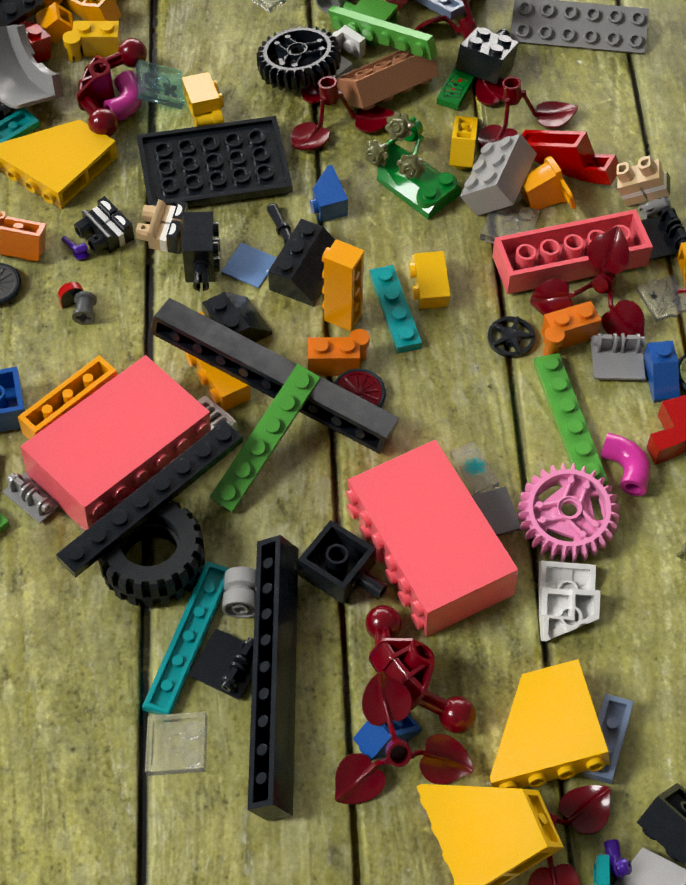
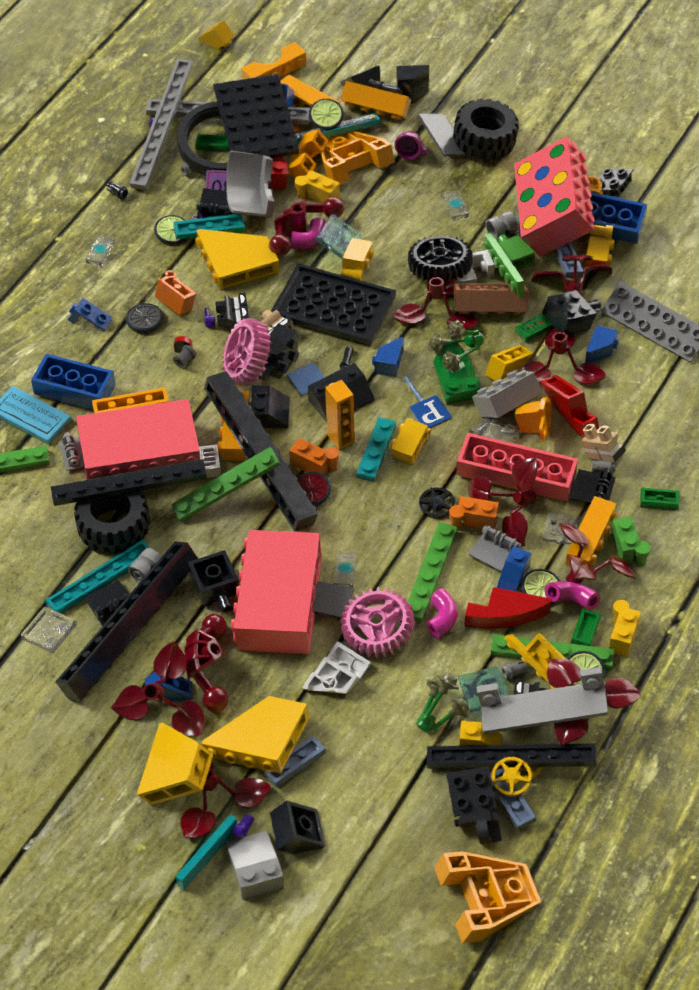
camera: 35 degrees right, 5 degrees down
none -> bright pink gear [222,318,271,386]
none -> blue piece [404,377,452,428]
none -> blue slope [585,325,620,363]

